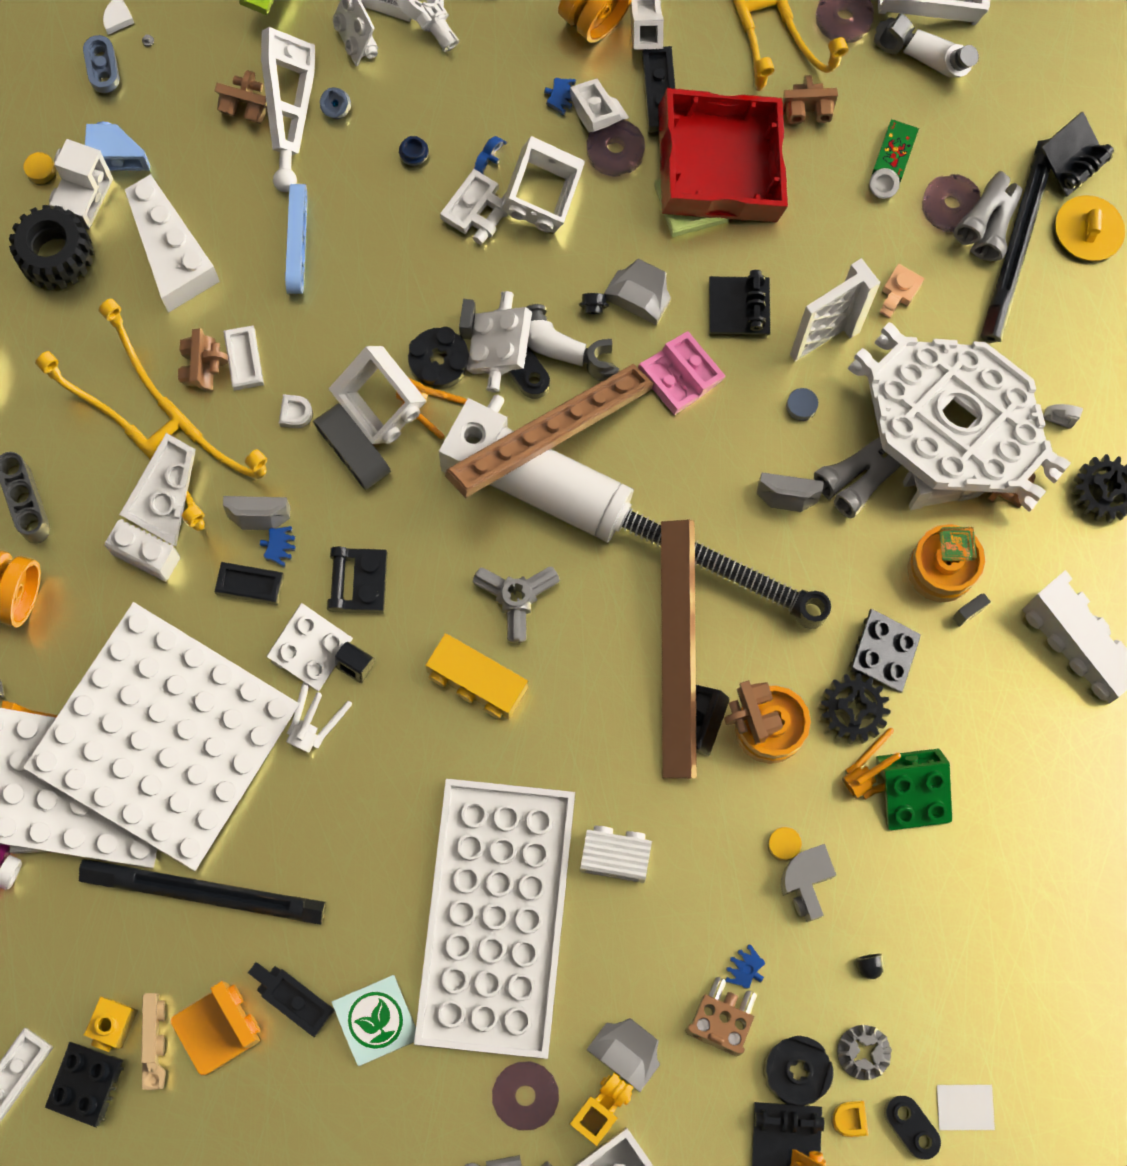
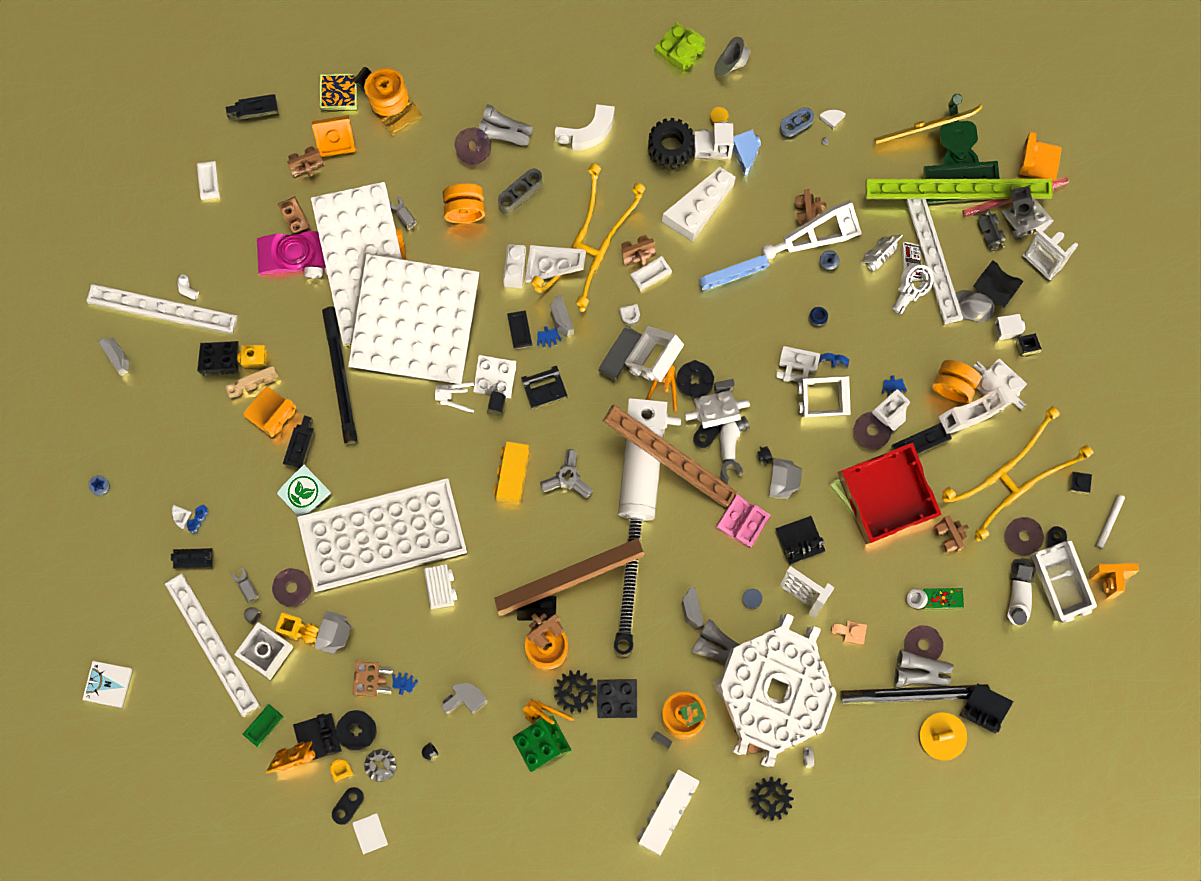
camera: 70 degrees right, 0 degrees up
yellow tile [768,827,802,861] -> none

